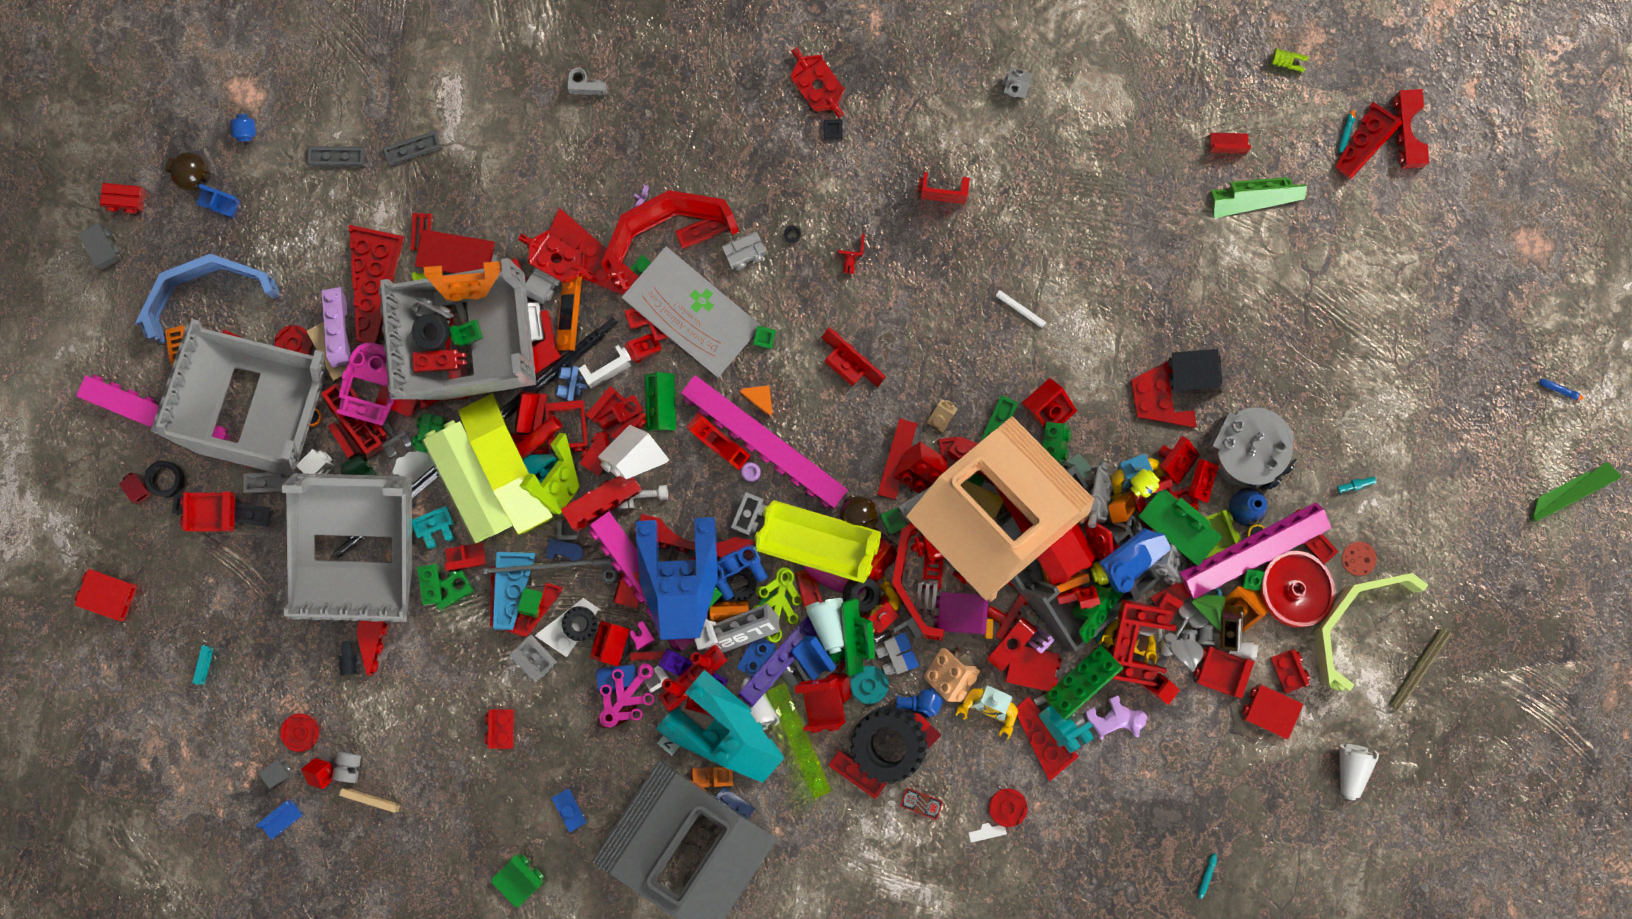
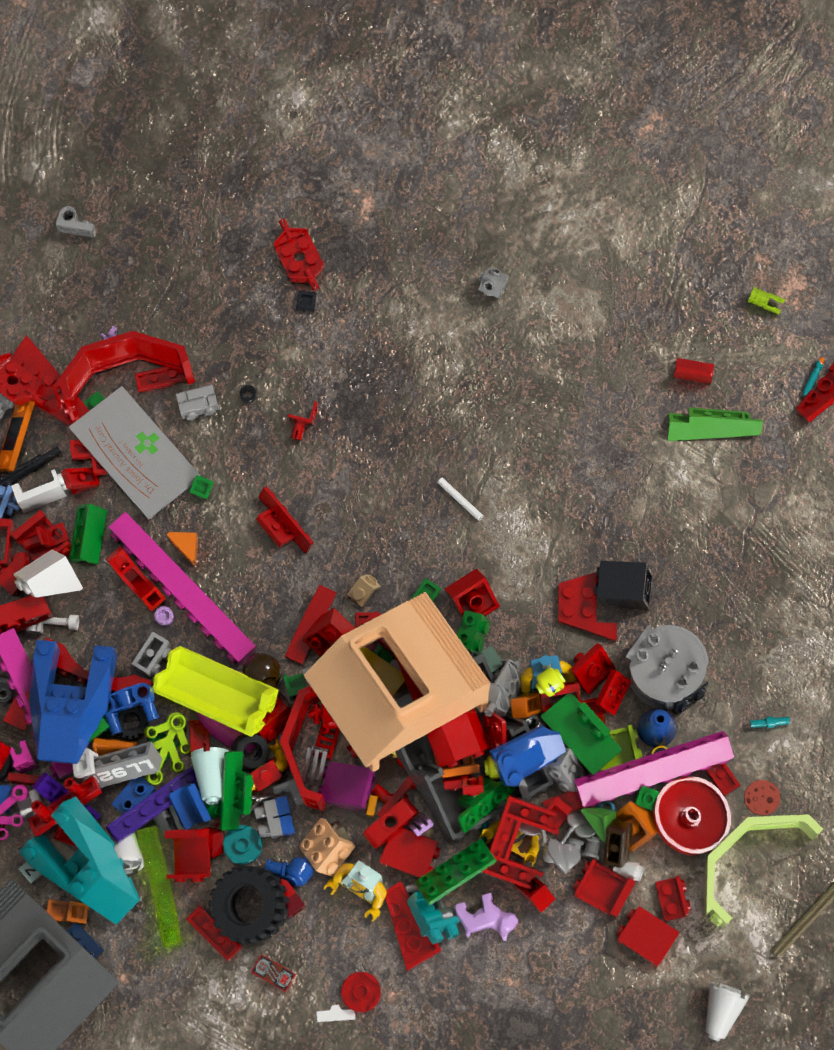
camera: 15 degrees right, 10 degrees down
red panel [917,172,970,204] -> none

